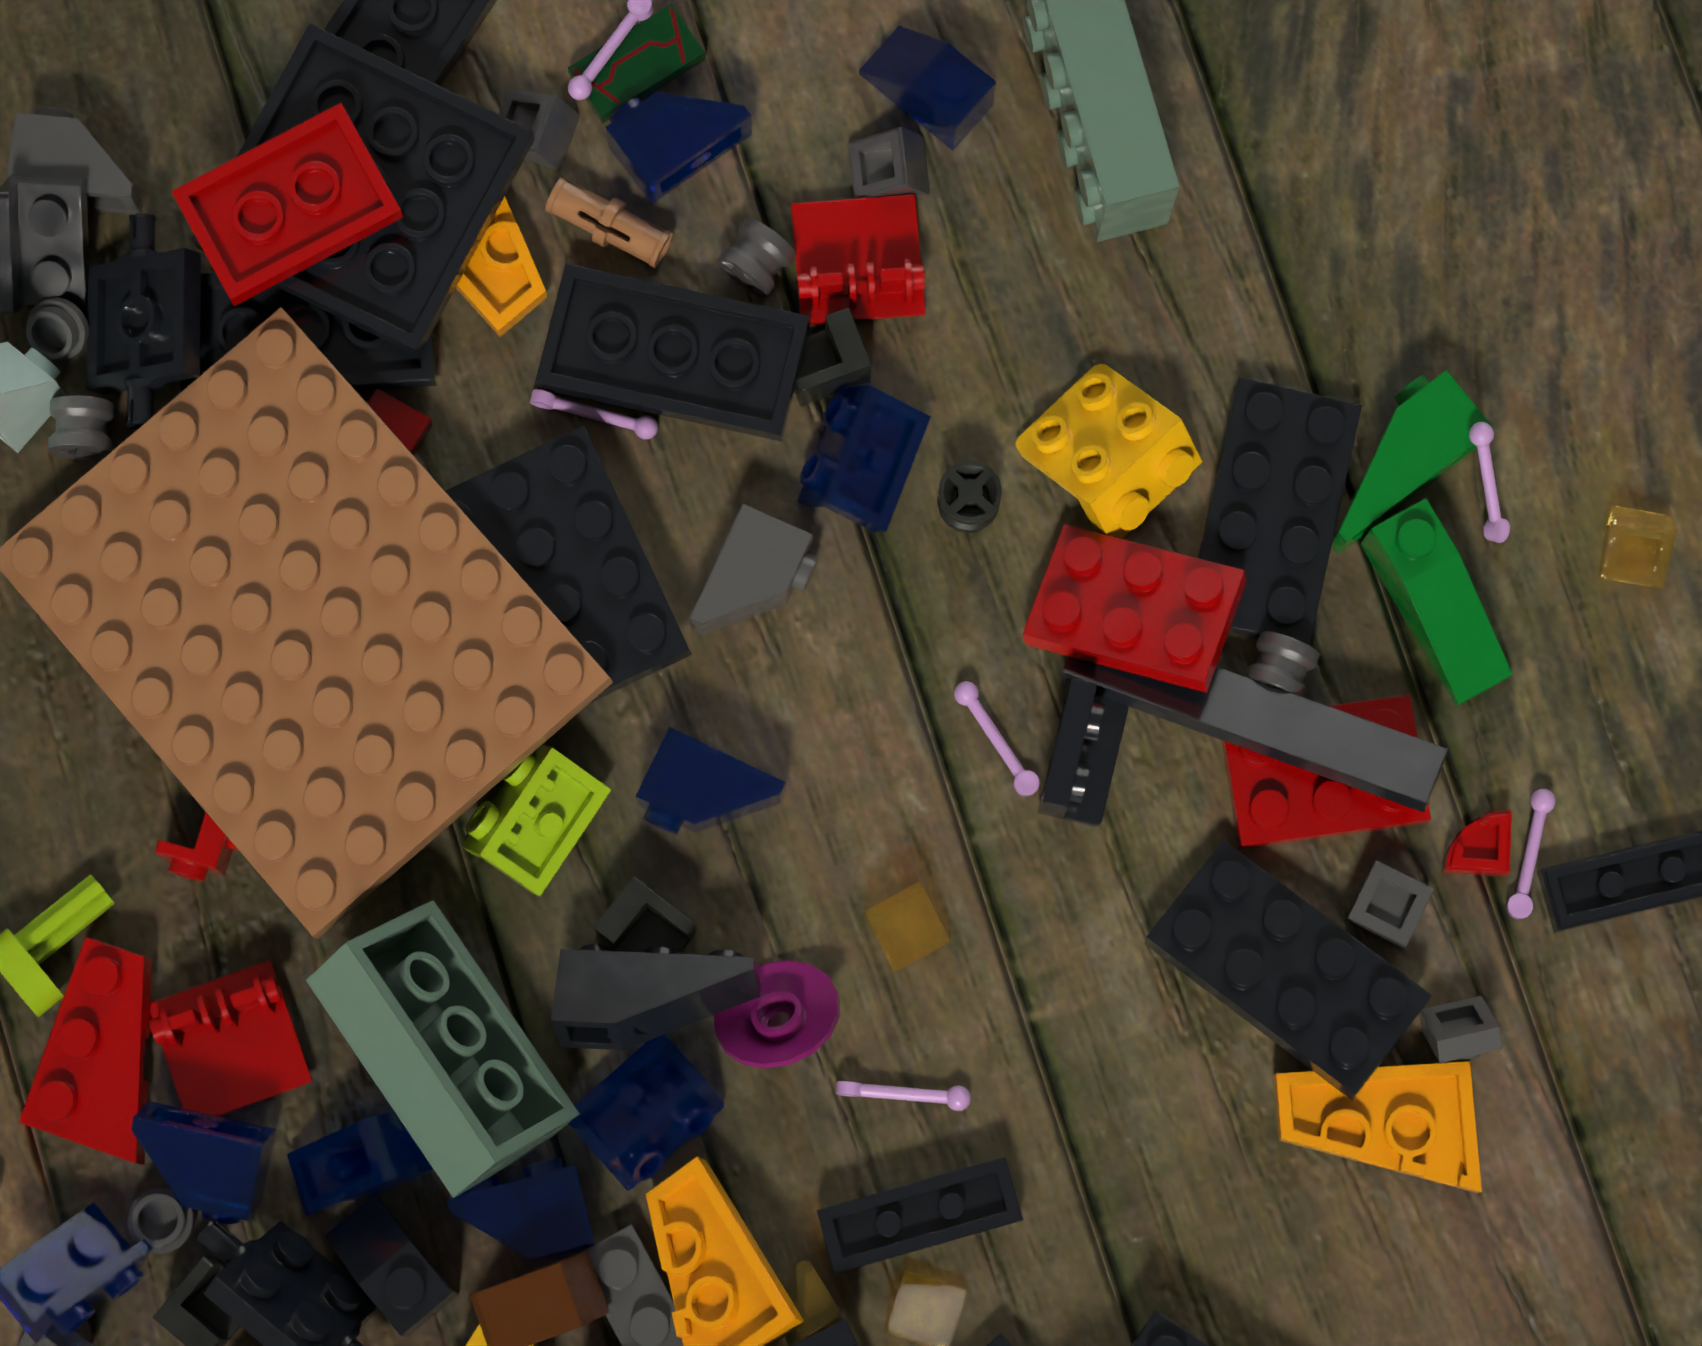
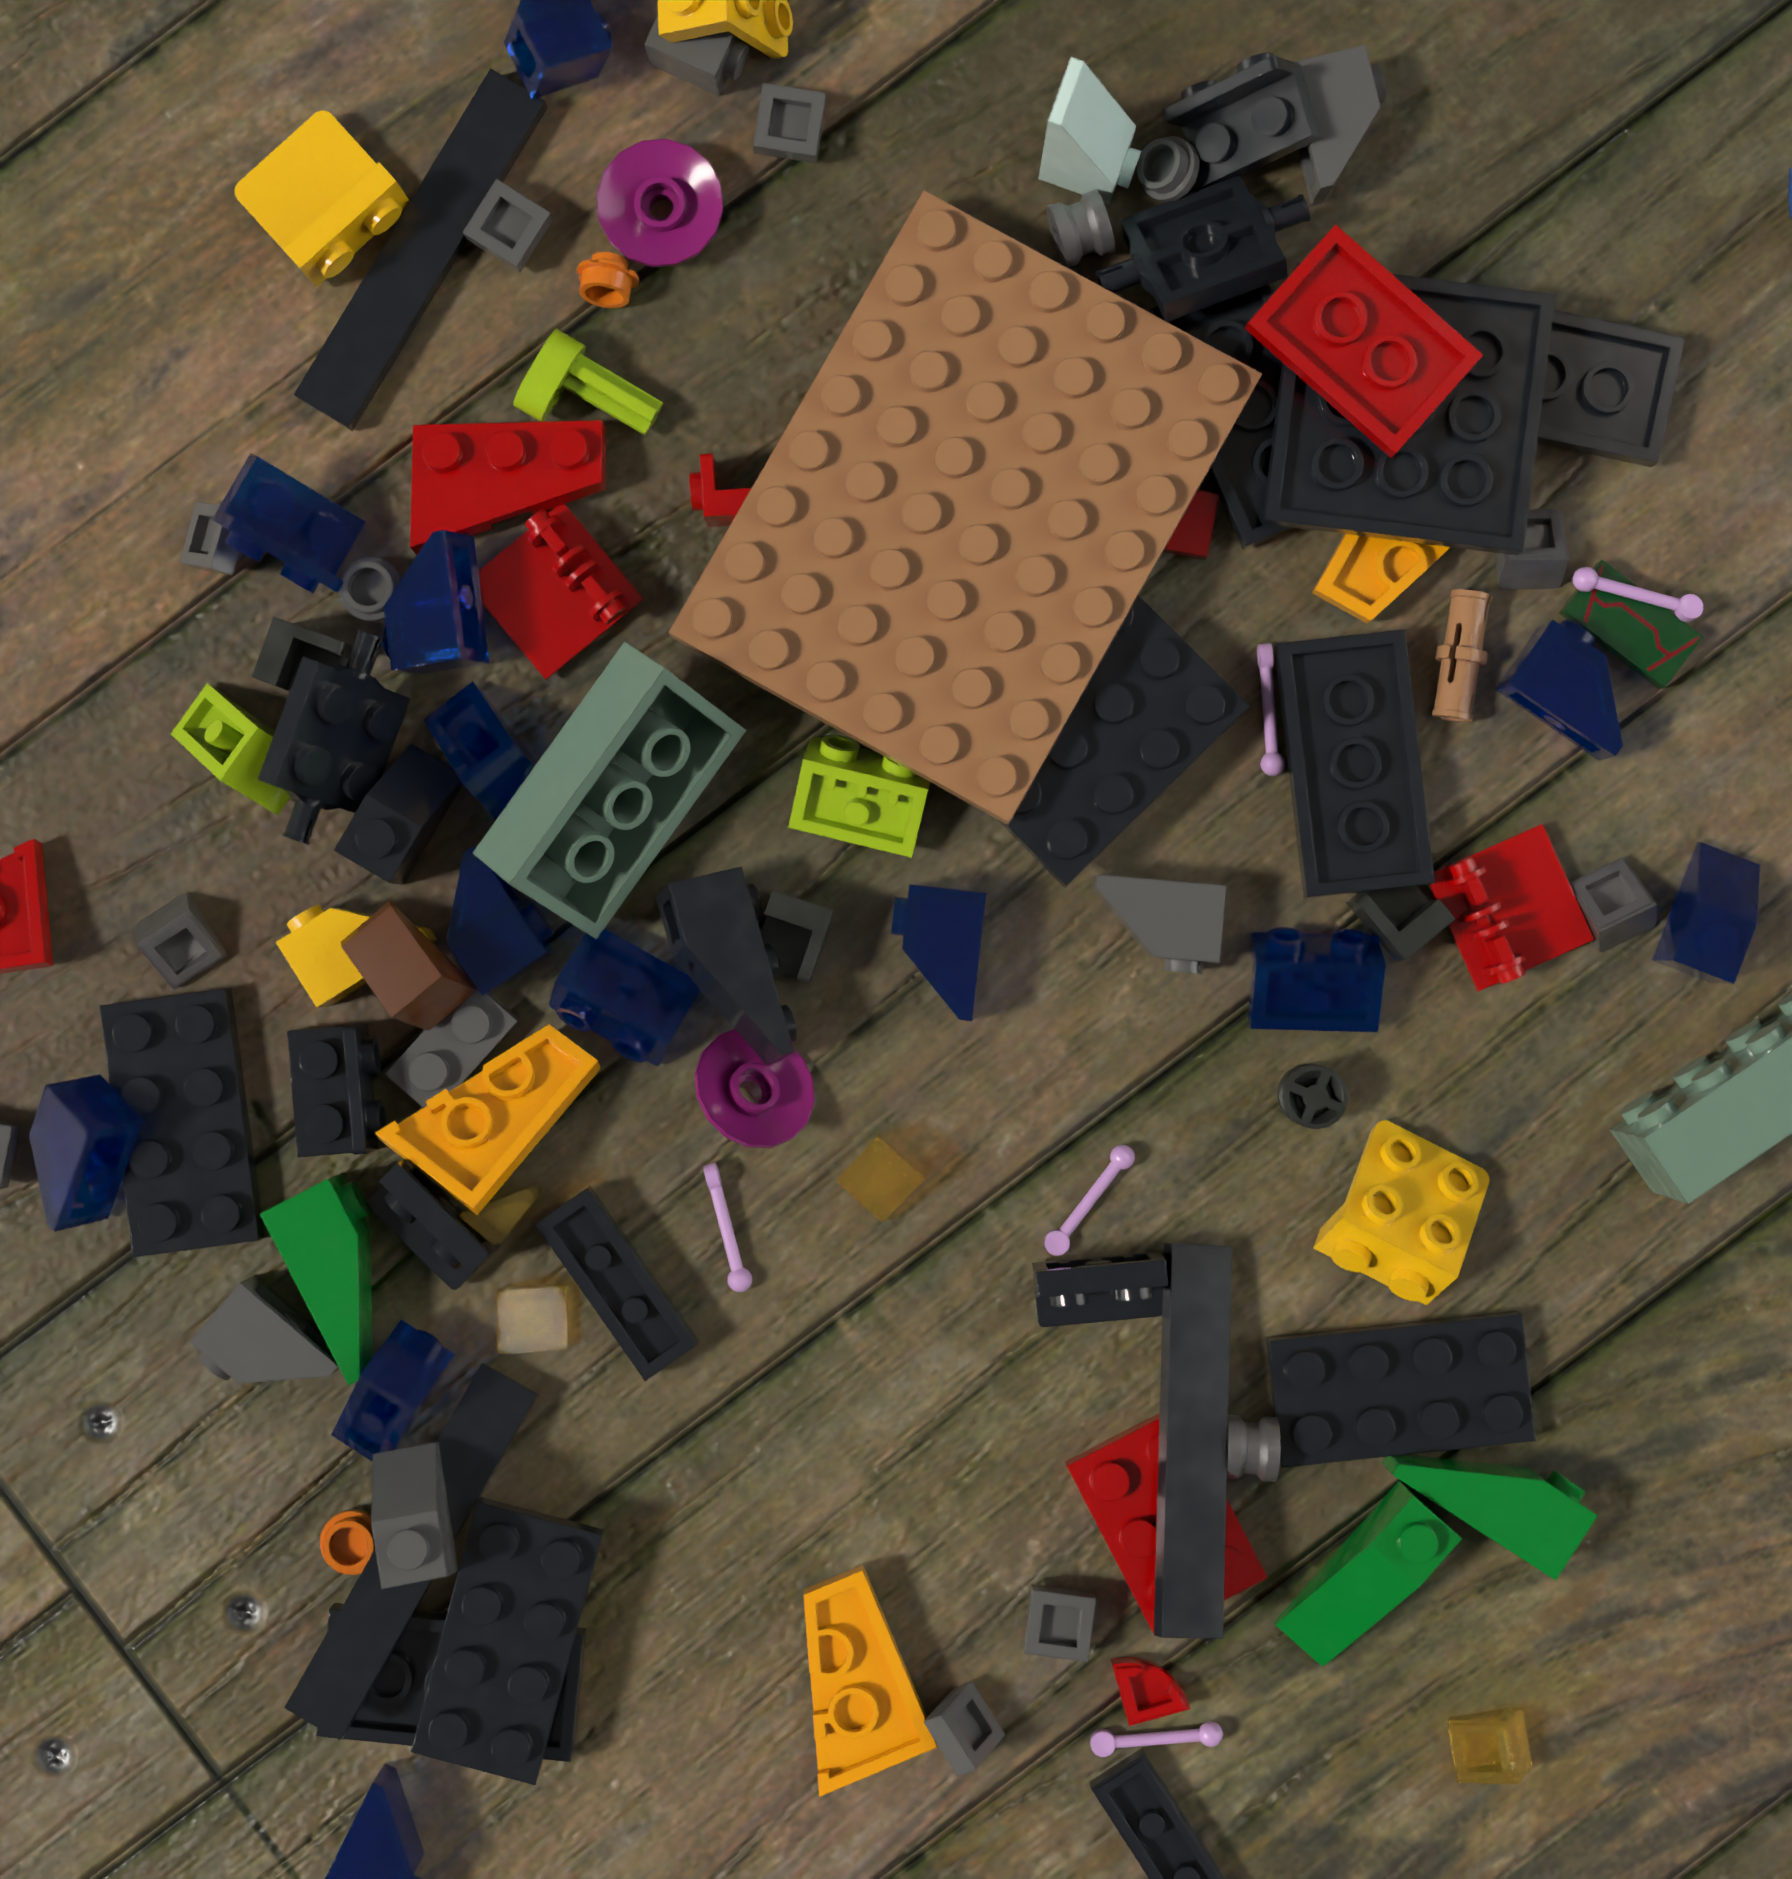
camera: 80 degrees right, 10 degrees up
flat silver wheel [717,218,796,297] -> none
red plate [1022,524,1247,693] -> none
black plate [1144,840,1432,1101] -> none
lavender hinge [1469,422,1510,543] -> none

